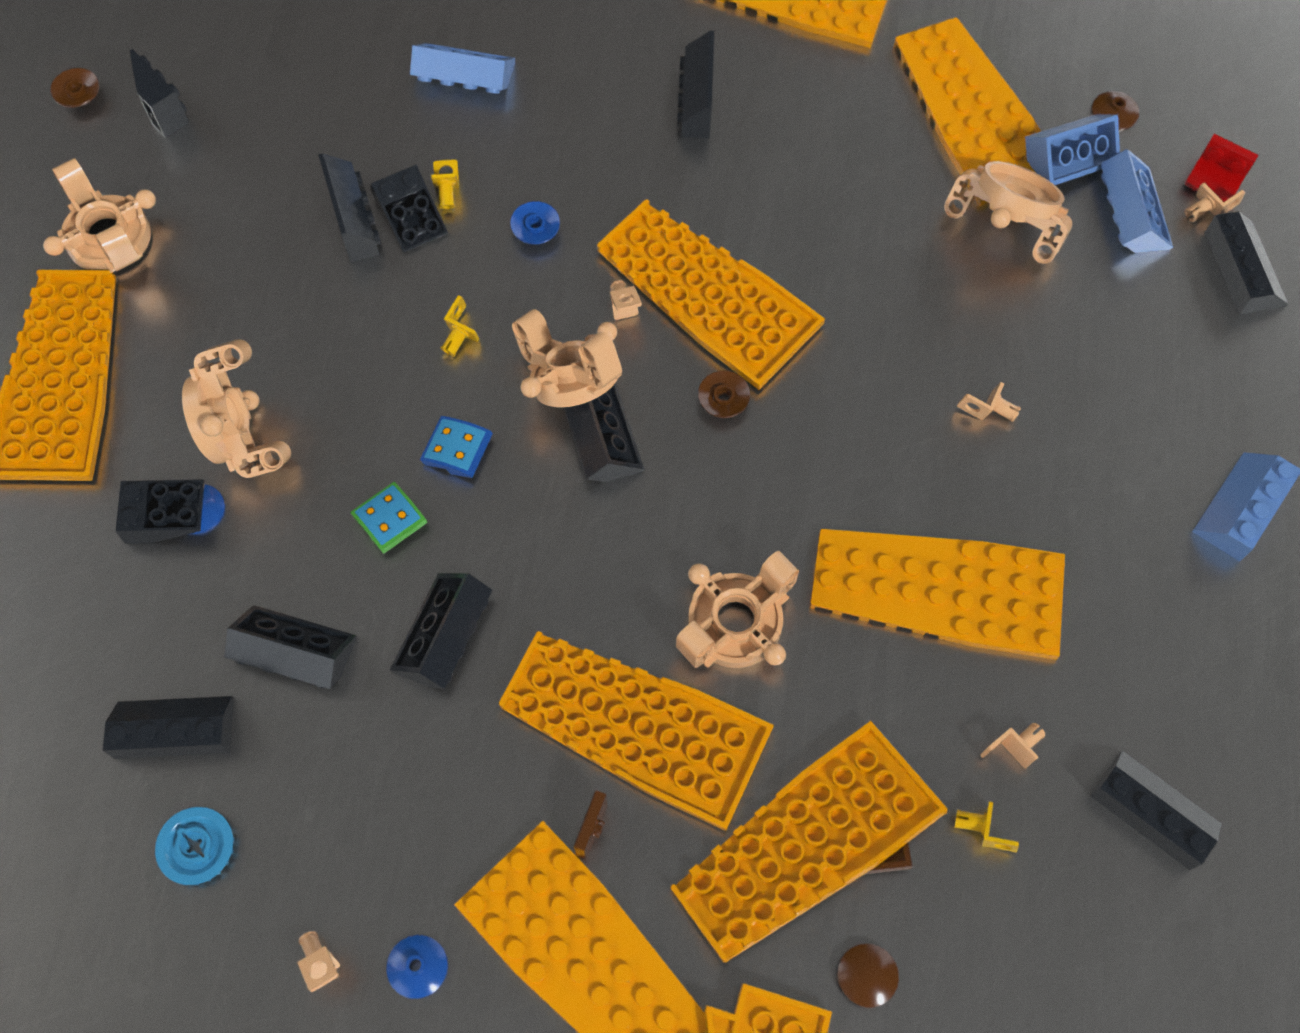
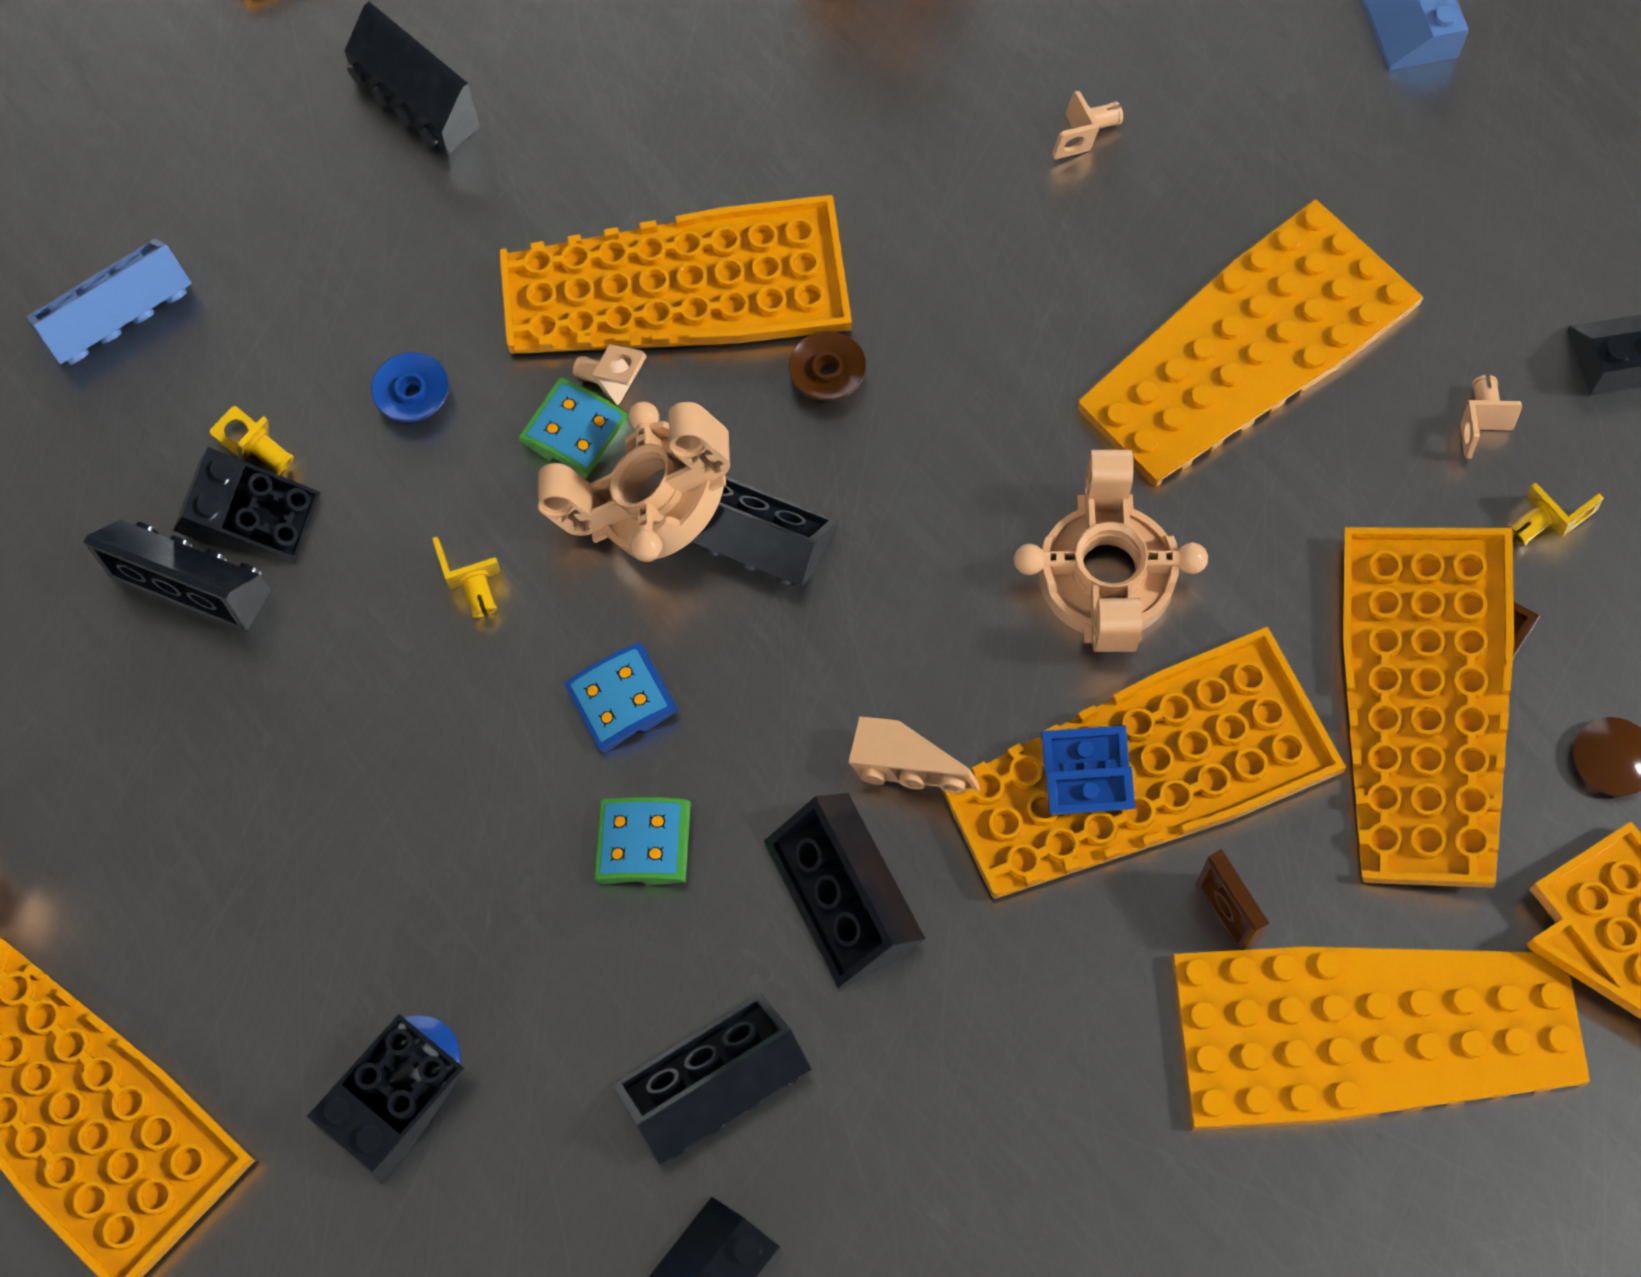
camera: 45 degrees left, 0 degrees up
light nougat piece [182,339,291,478] -> none
blue dish [386,935,448,999] -> none
none -> dark azure slope [517,378,628,479]
none -> light nougat slope [848,716,980,794]
none -> blue slope [1040,725,1135,815]

